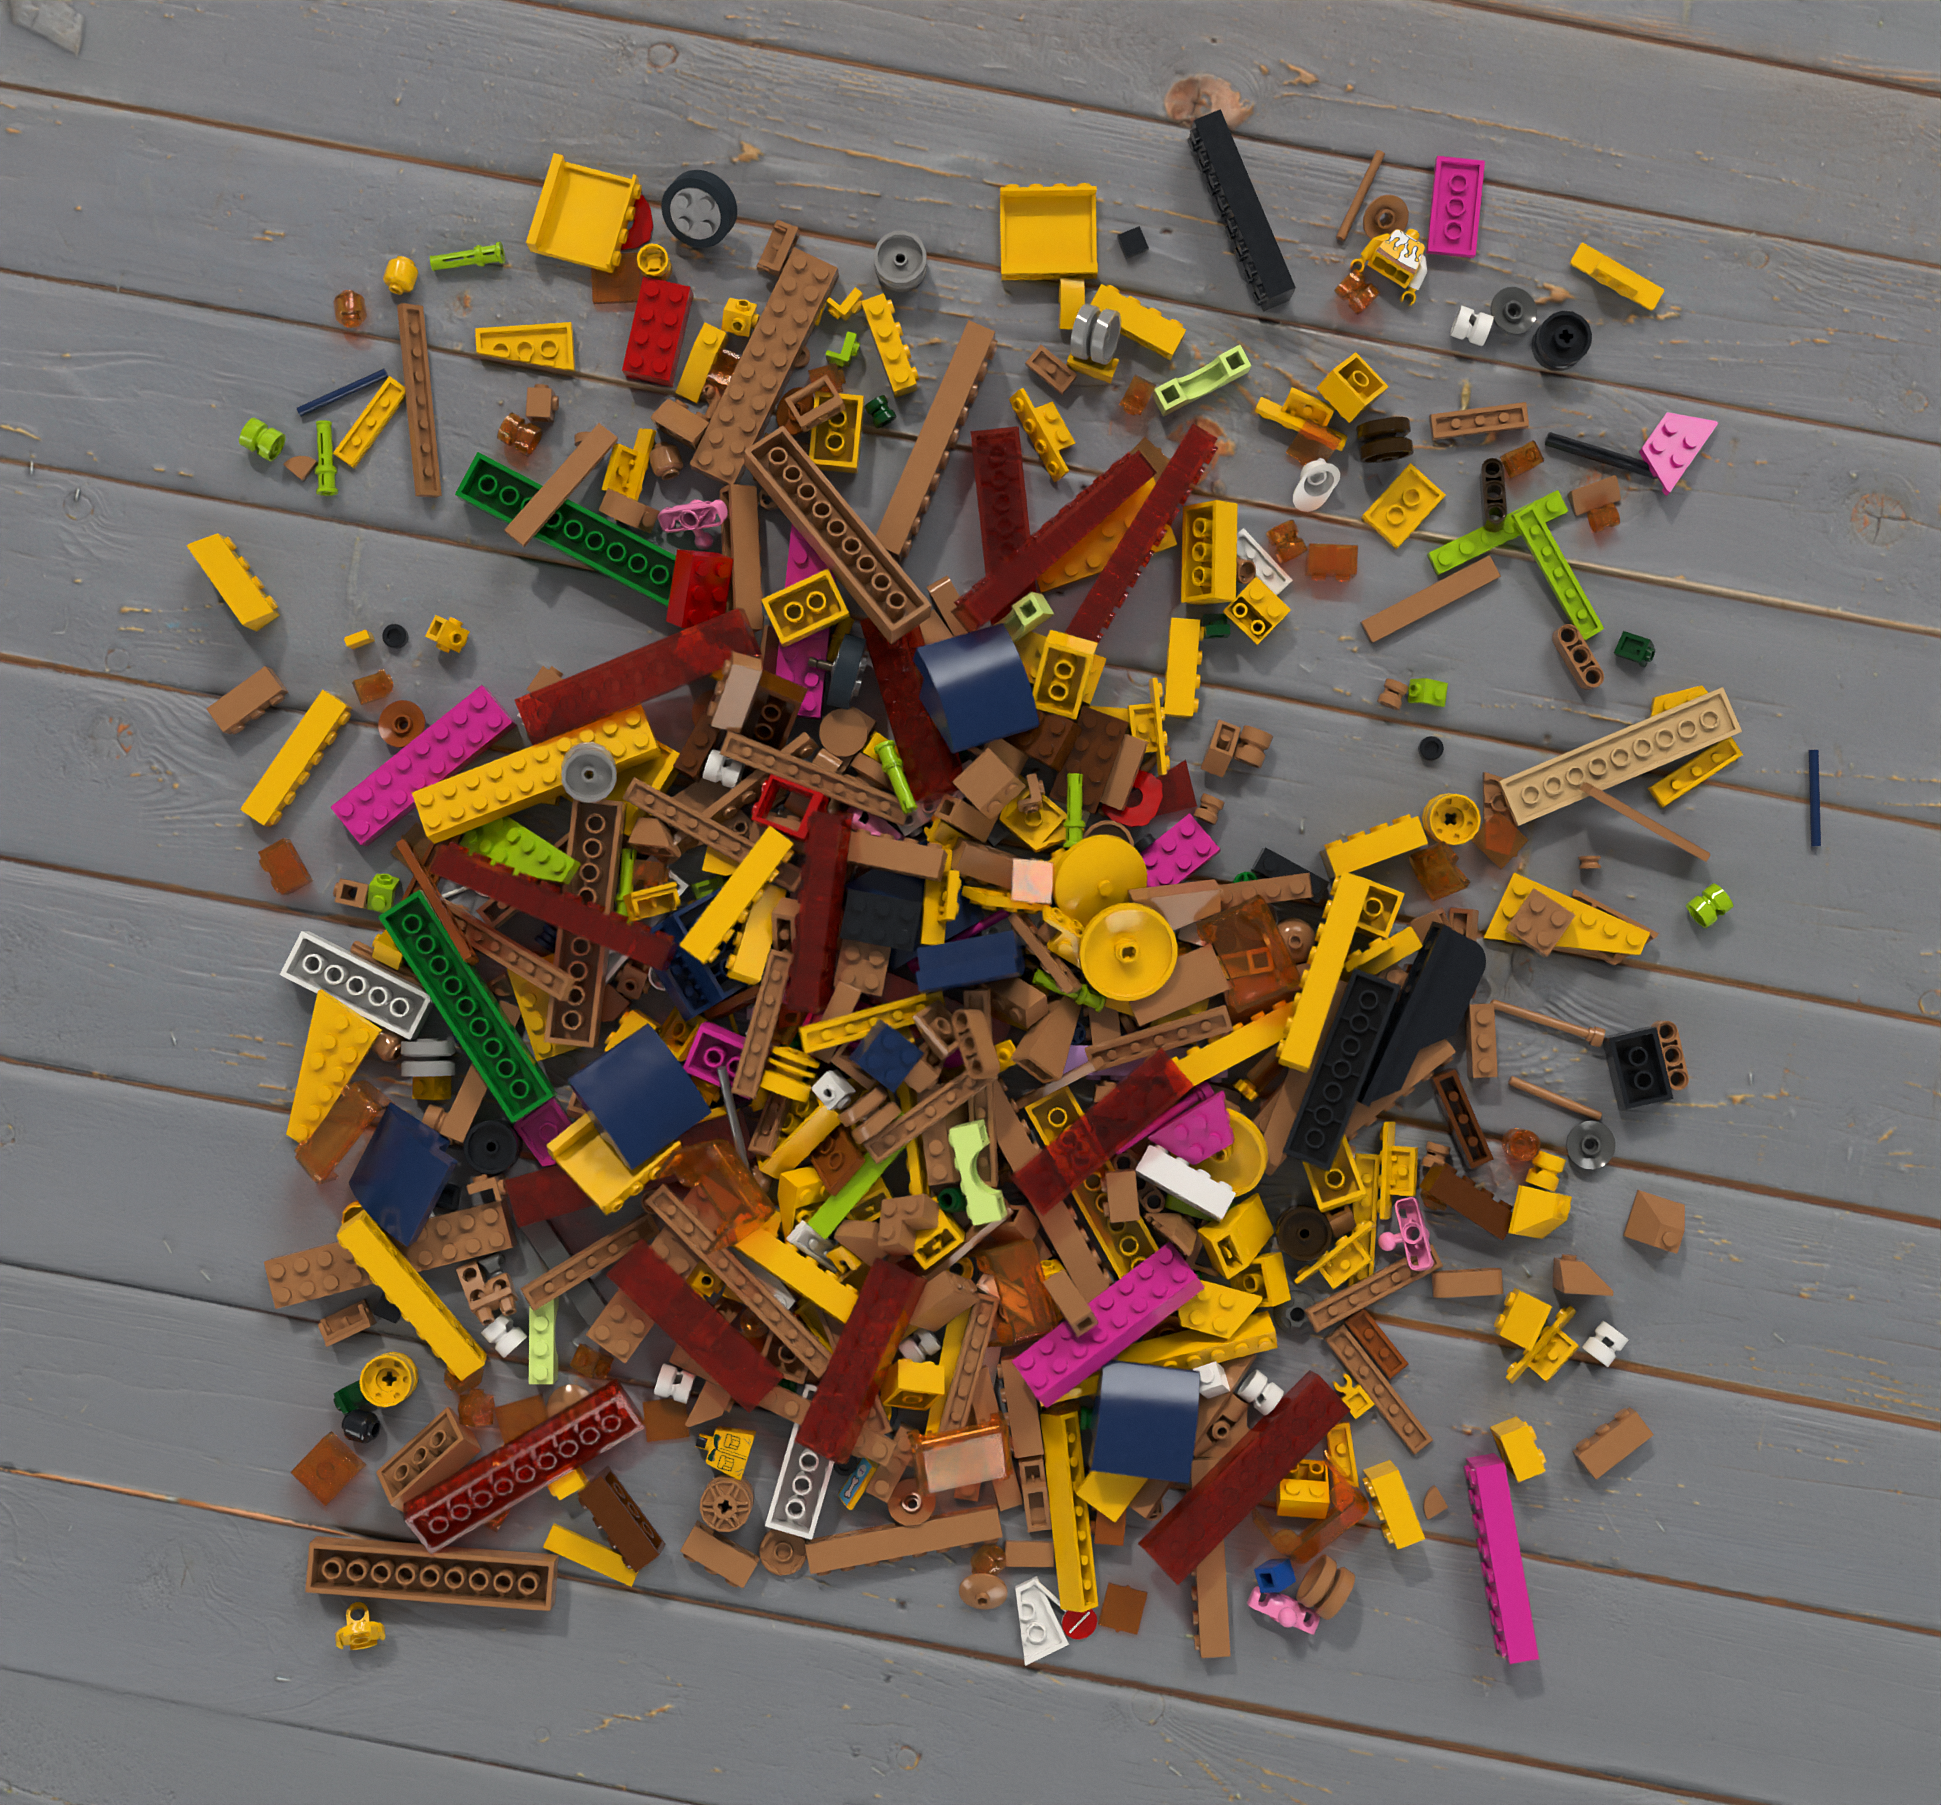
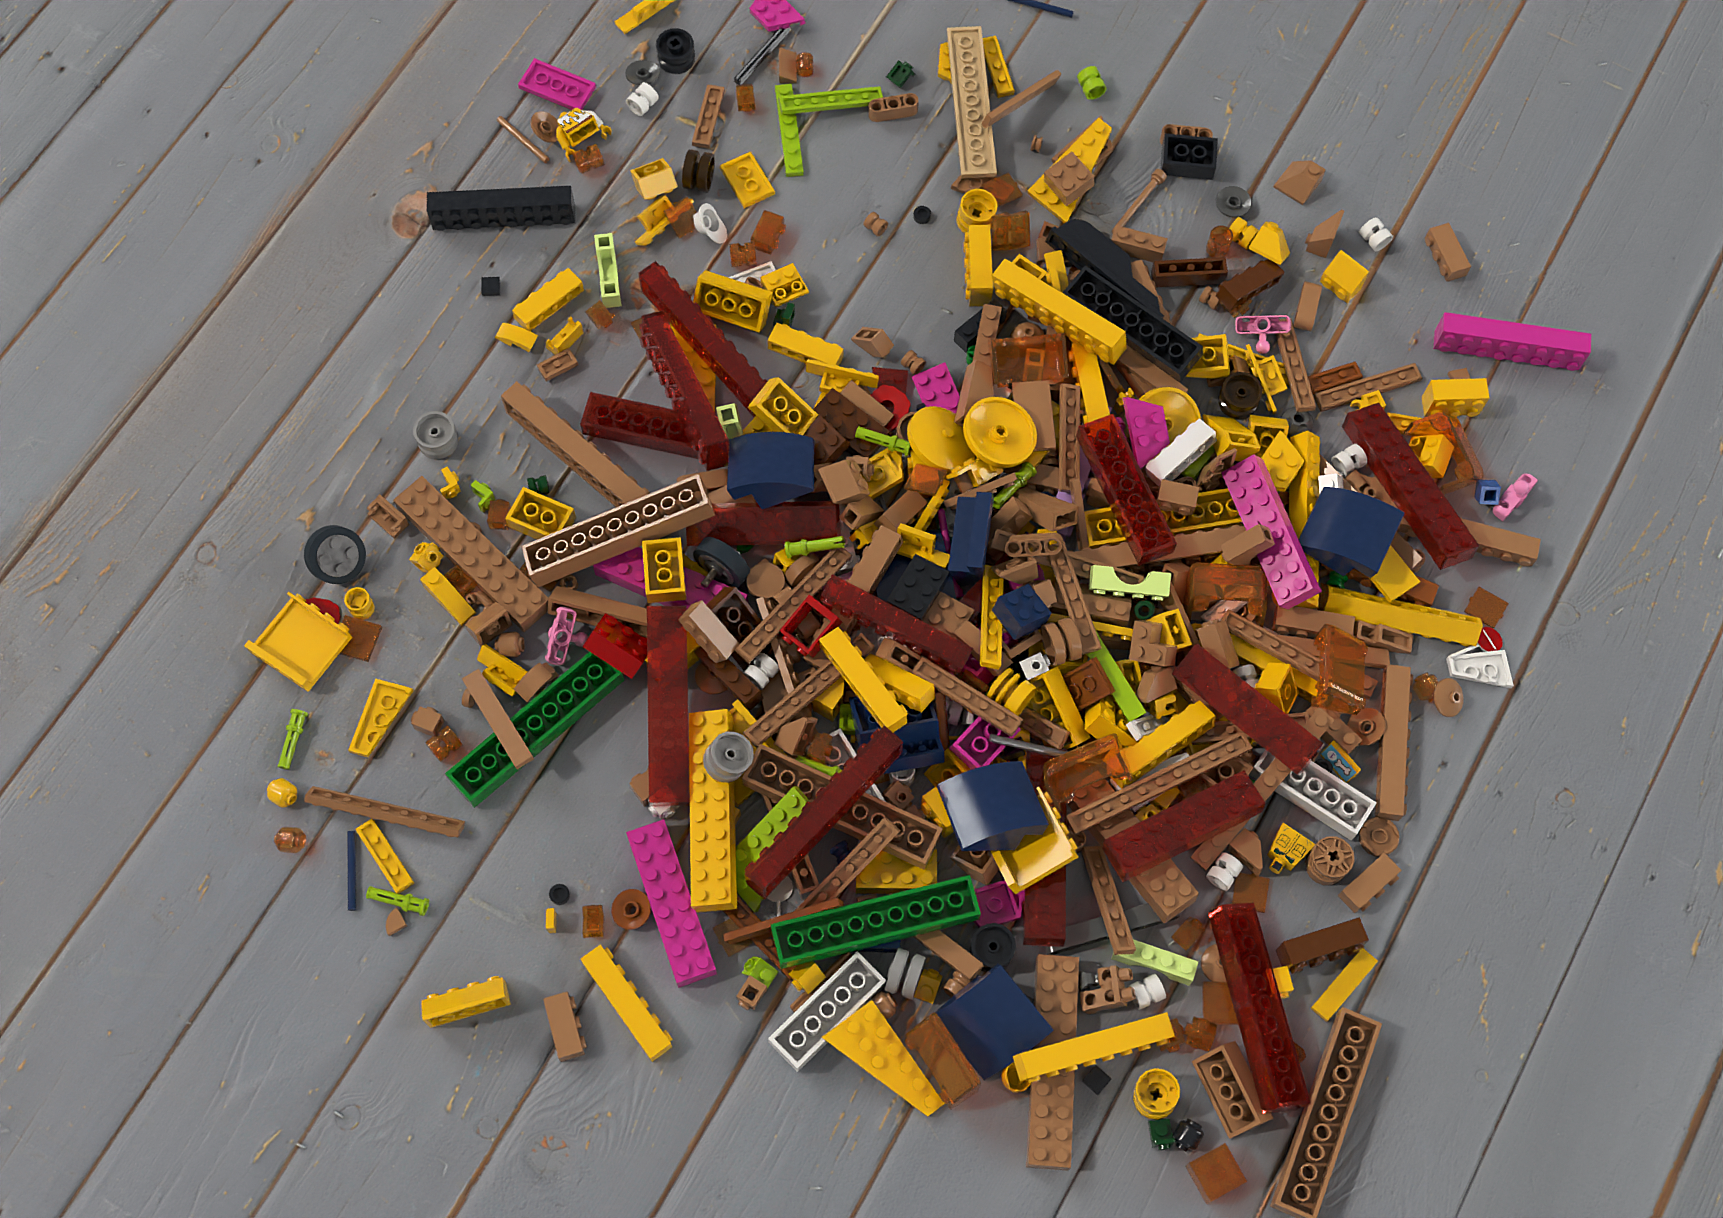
camera: 75 degrees left, 20 degrees down
lime wheel [239,417,286,462] -> none
clear orange brick [258,838,313,895] -> none
medium nougat hinge [318,1299,377,1347] -> none
yellow tile [335,1602,385,1650] -> none
yellow brick [425,615,470,653] -> none
medium nougat bracket [466,1173,512,1202] -> none
red brick [622,276,694,387] -> none
yellow hinge [623,882,681,922] -> none
dark orange dish [776,387,814,435] -> none
medium nougat tile [785,374,846,433] -> none
yellow brick [861,293,920,398] -> none
yellow panel [1000,183,1098,280] -> none
medium nougat tile [1005,1540,1054,1567] -> none
yellow bracket [1009,388,1075,482] -> none
light grey wheel [1070,304,1121,365] -> none
medium nougat wheel [1232,725,1273,768] -> none
medium nougat wheel [1296,1554,1355,1620] -> none
medium nougat tile [1360,555,1501,644] -> none
yellow bracket [1377,1121,1418,1220] -> none
lime bracket [1407,678,1448,707] -> none
dark brown beam [1480,458,1507,532] -> none
yellow brick [1490,1416,1546,1482] -> none
yellow bracket [1505,1305,1579,1384] -> none
medium nougat bar [1508,1076,1602,1121] -> none

